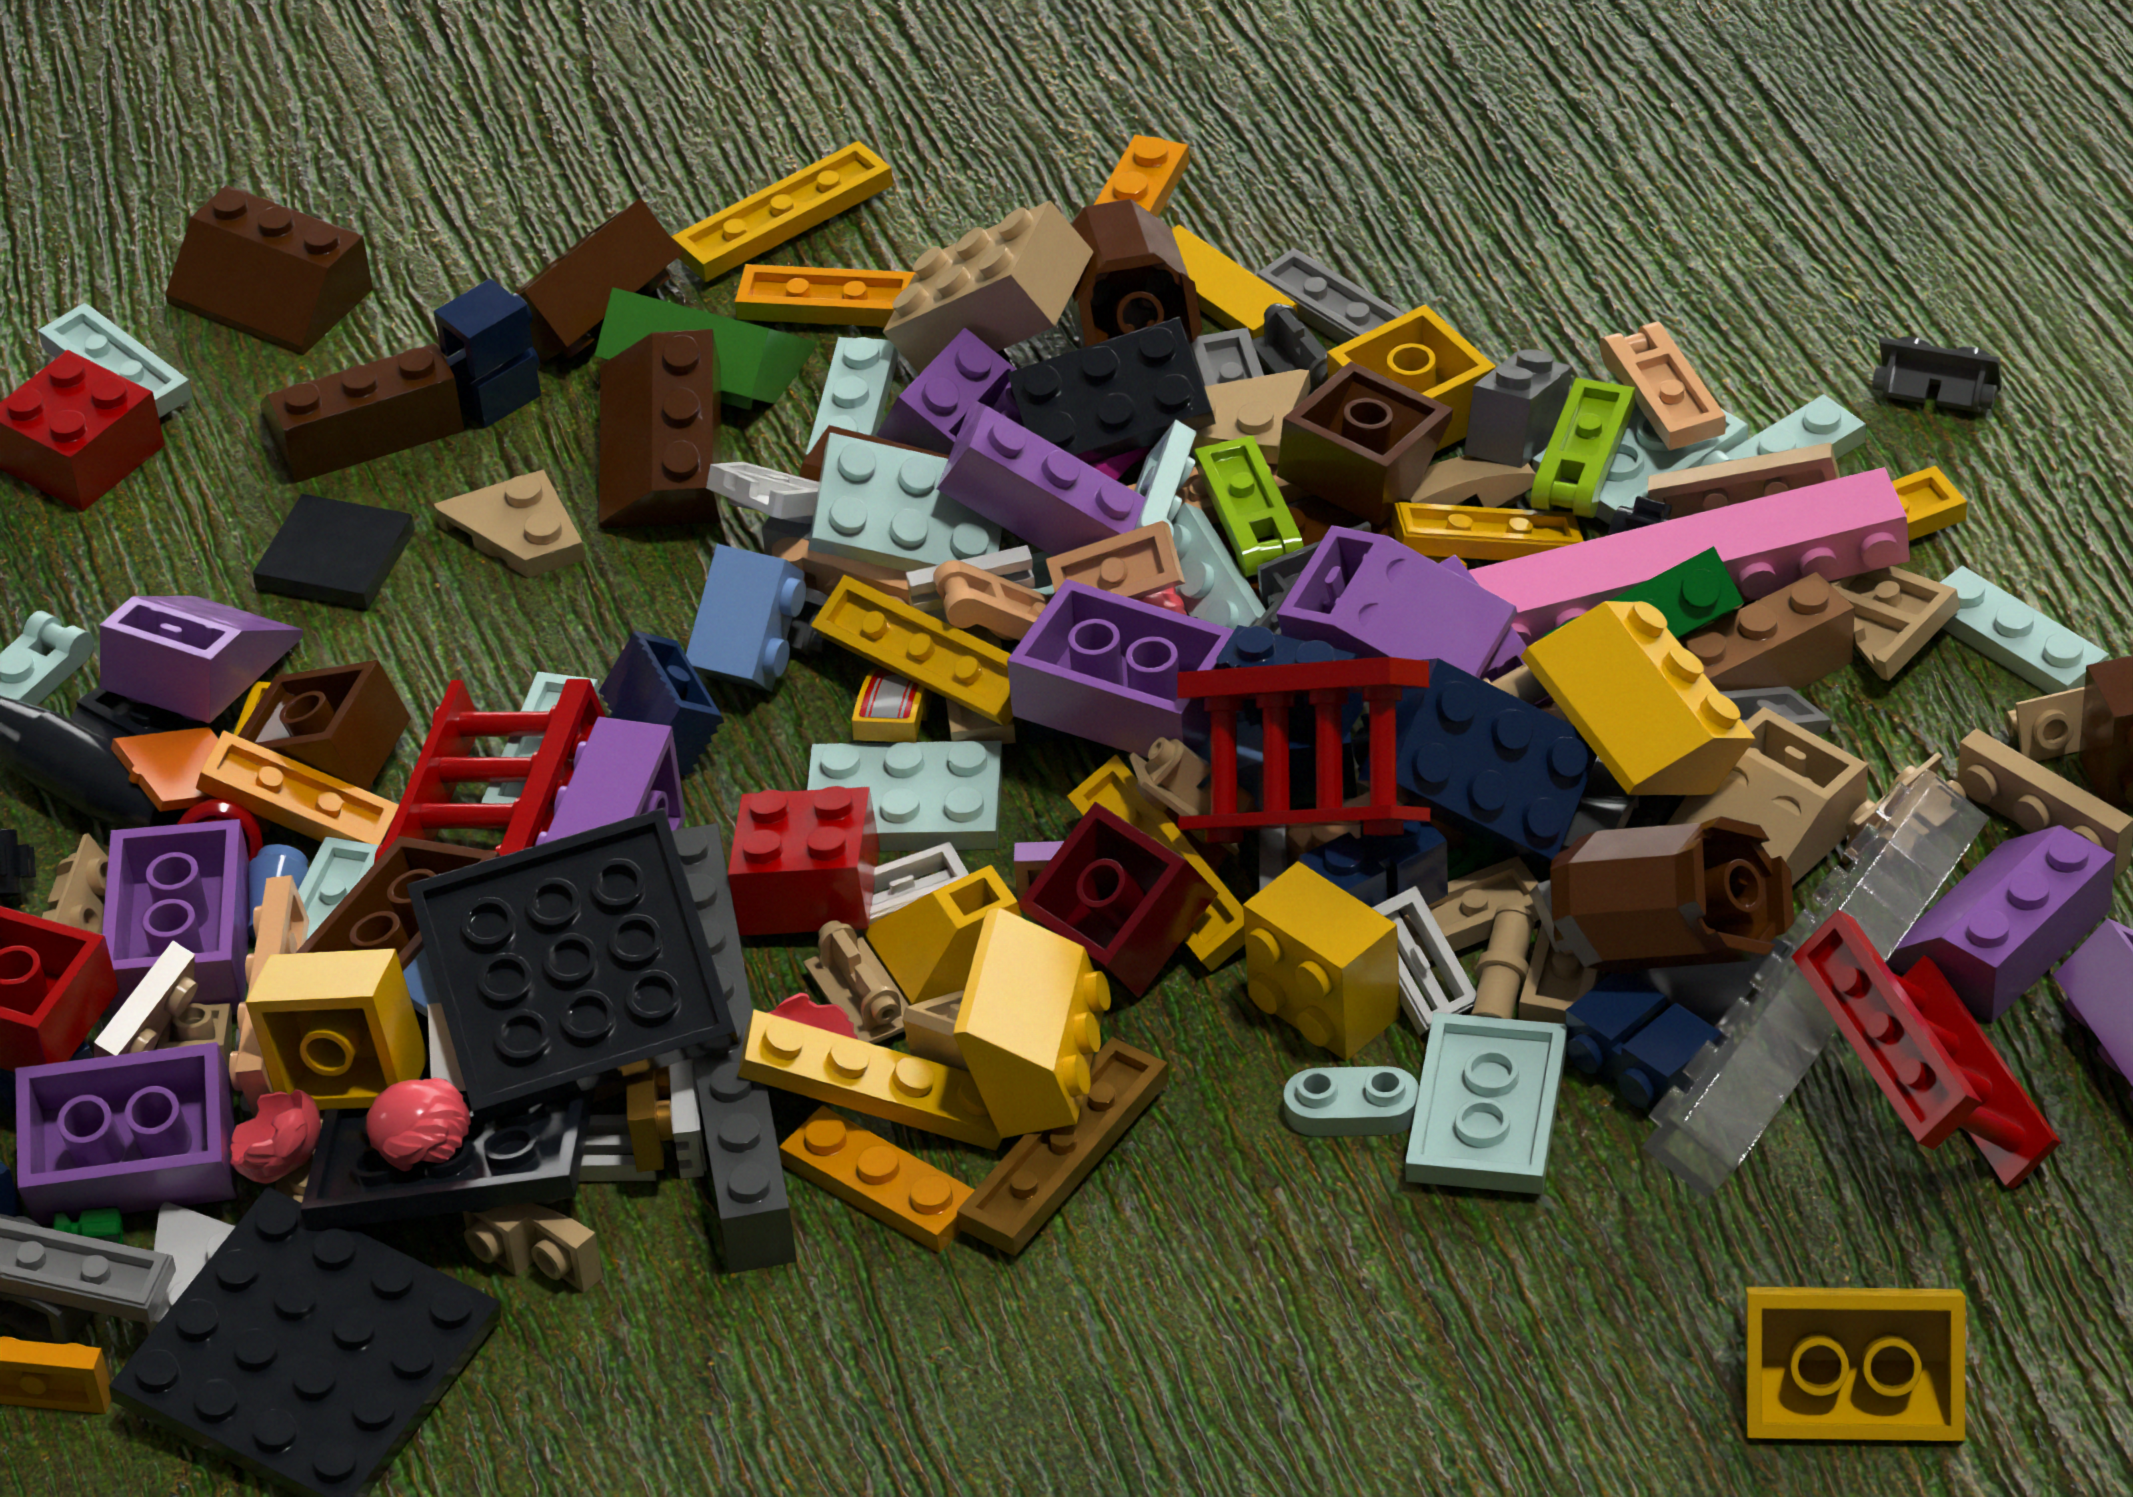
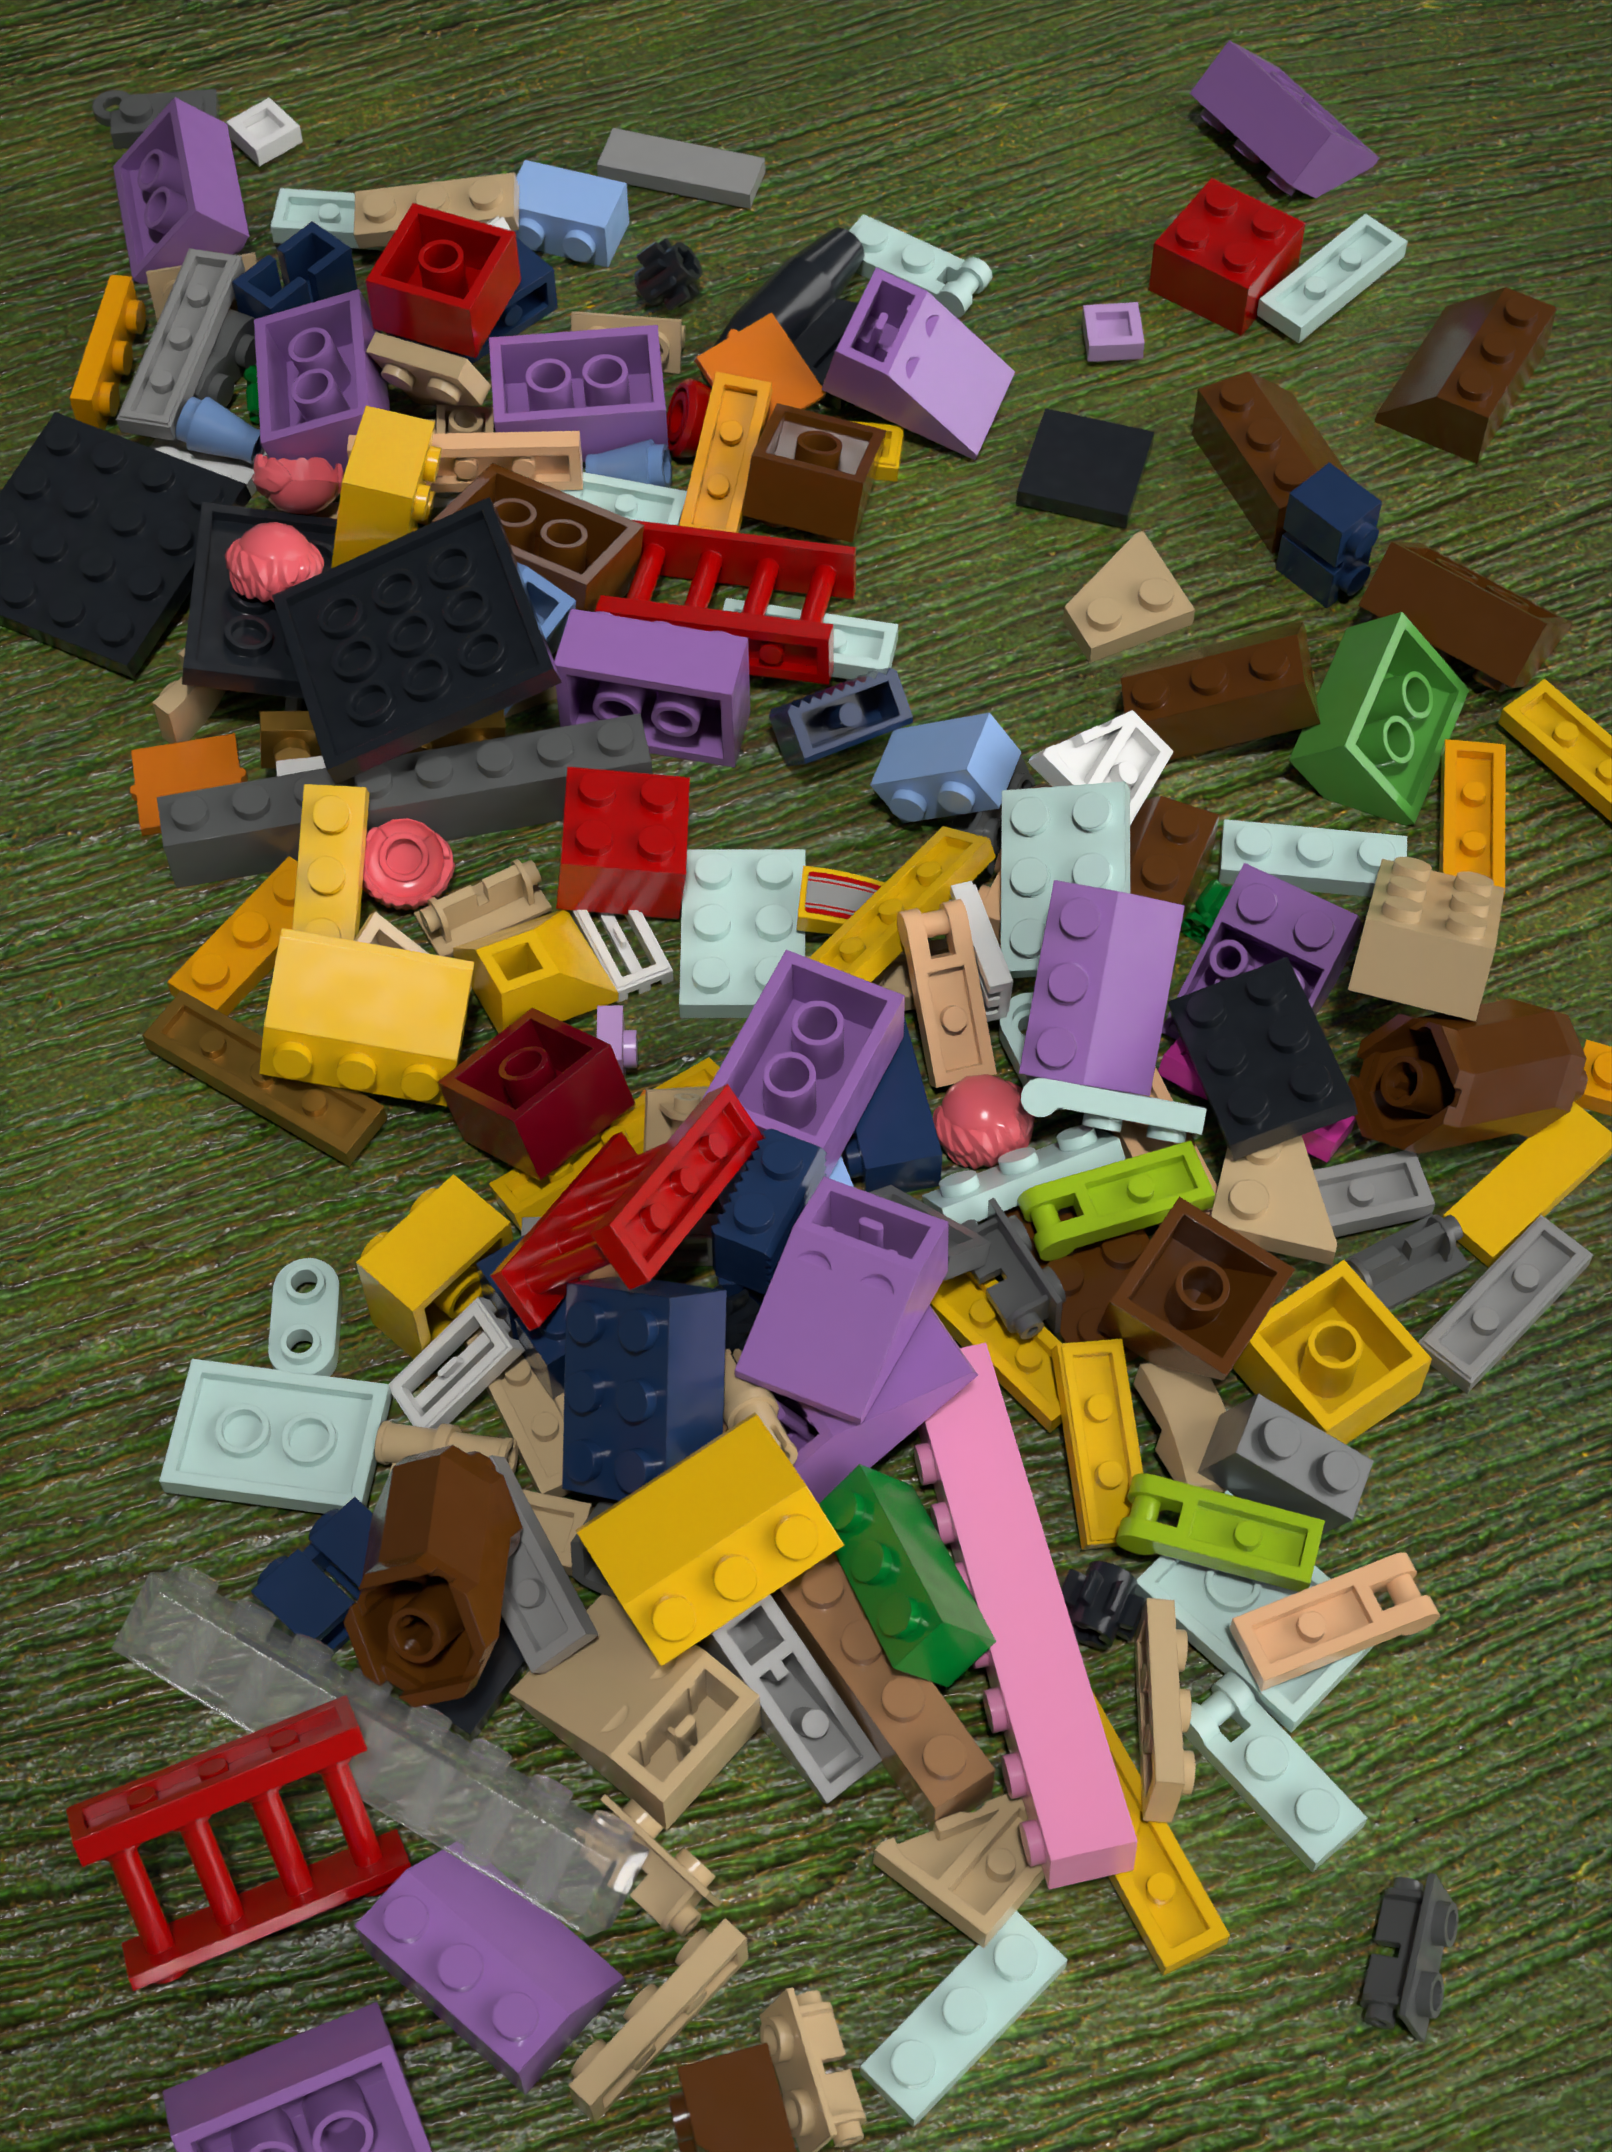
camera: 85 degrees right, 15 degrees up
light nougat plate [1046,520,1185,600] -> none
none -> orange piece [130,733,248,836]
none -> medium blue cone [176,397,263,464]
none -> lavender plate [1082,302,1145,362]

